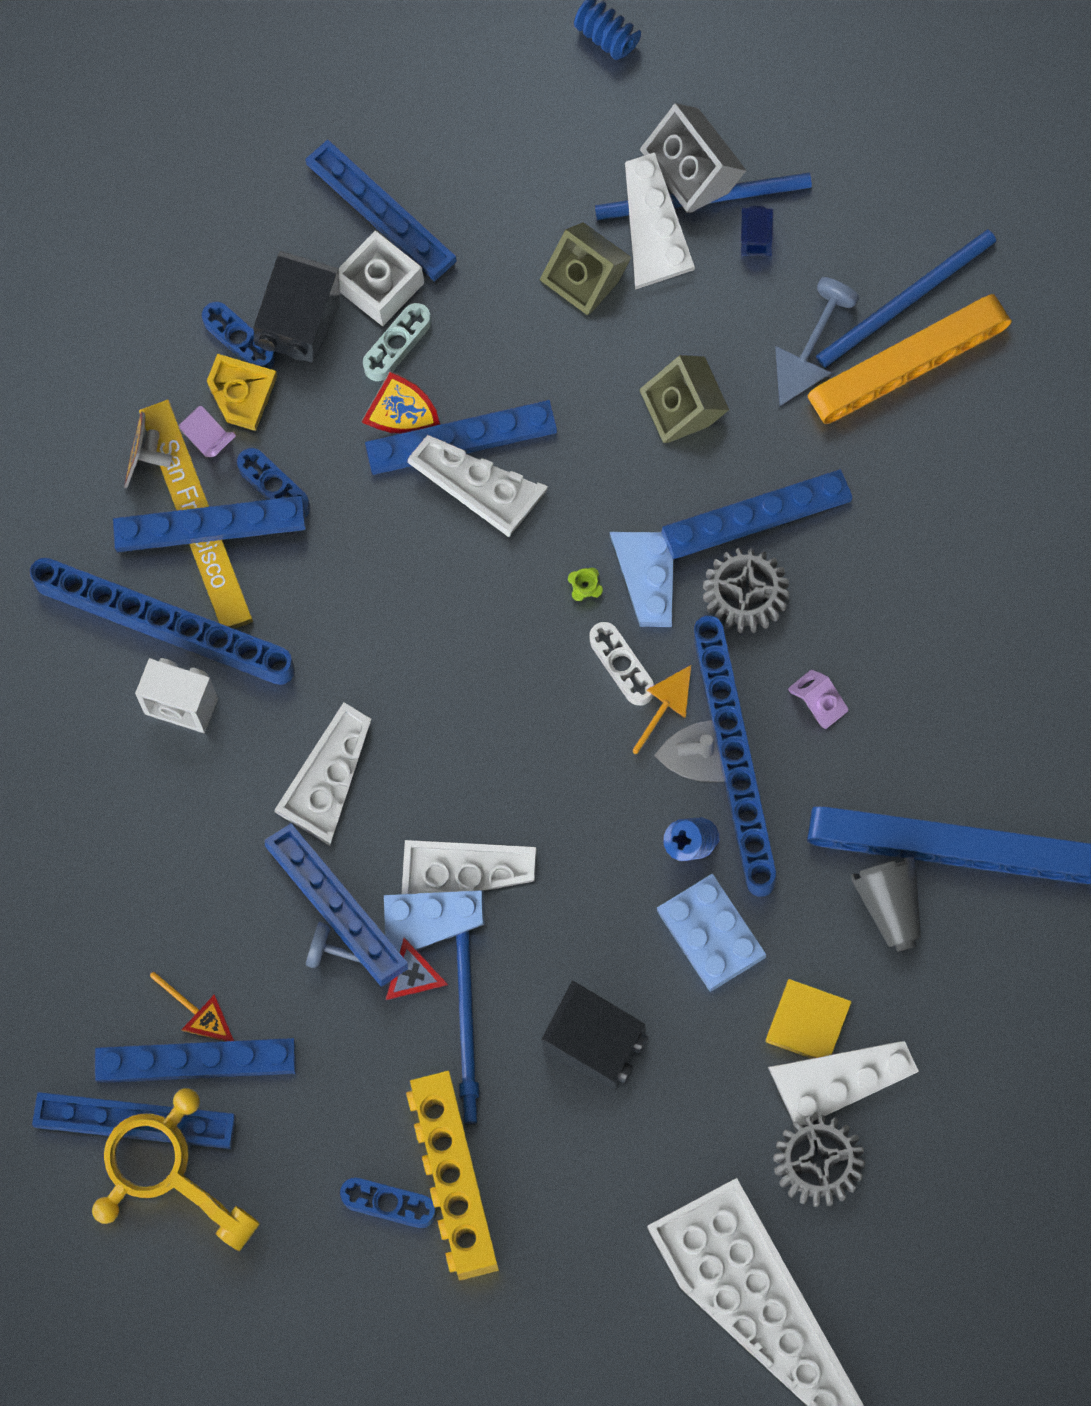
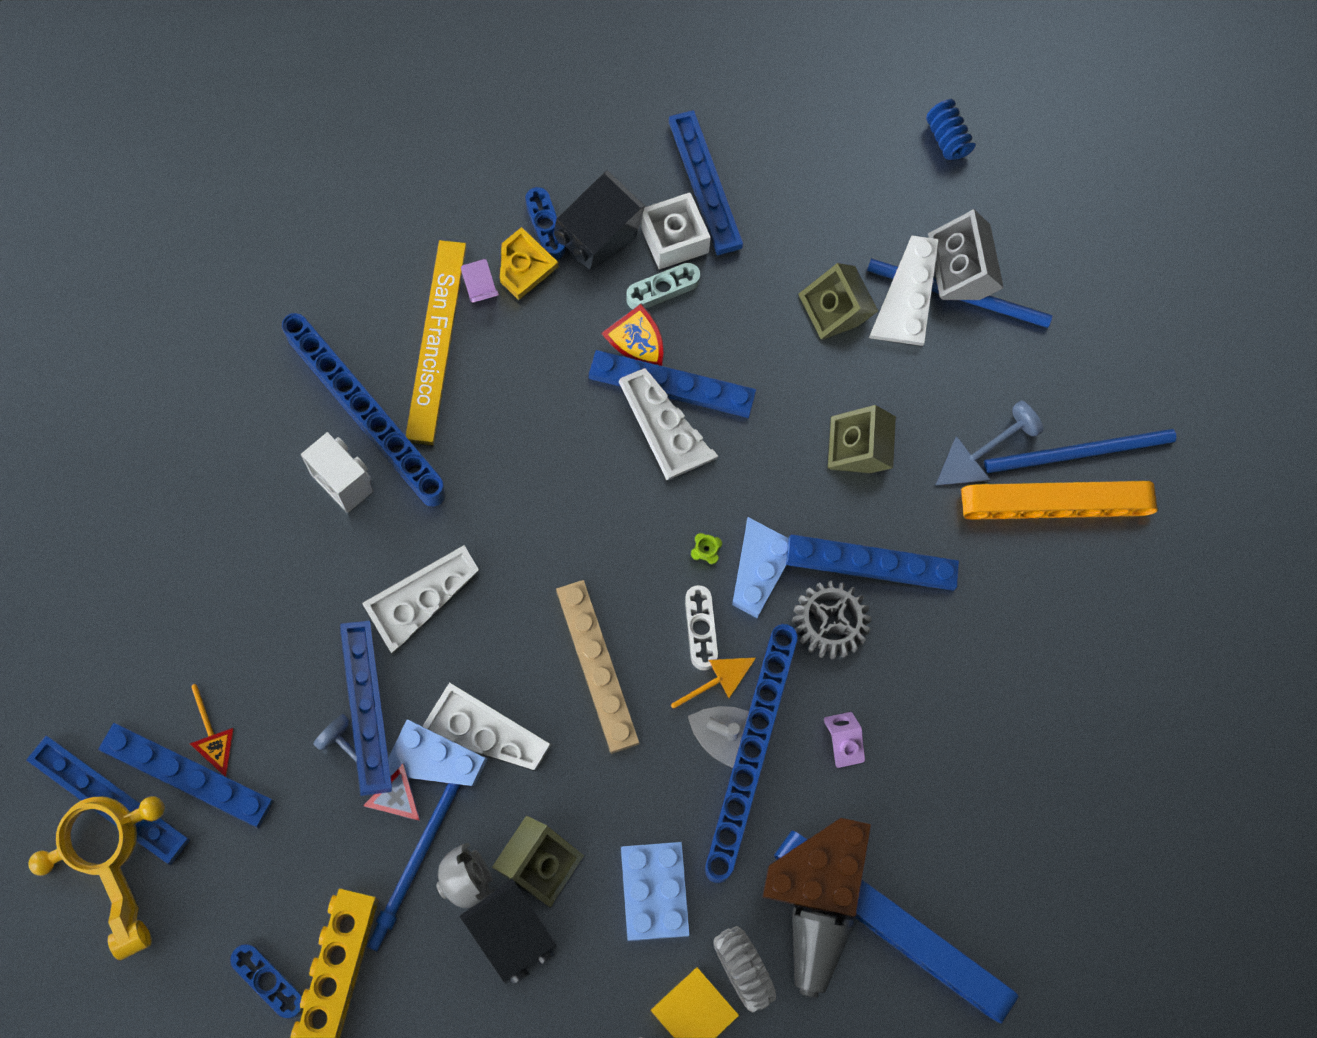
camera: 15 degrees right, 0 degrees up
blue plate [113,496,306,552] -> none
light grey shield [124,411,172,488] -> none
blue beam [237,448,310,518] -> none
blue piece [664,817,720,861] -> none
clear blue brick [741,205,773,256] -> none
none -> light grey cylinder [436,843,495,908]
none -> olive slope [492,815,584,908]
none -> tan plate [556,580,639,754]
none -> light grey gear [714,926,776,1013]
none -> reddish brown plate [762,818,871,918]

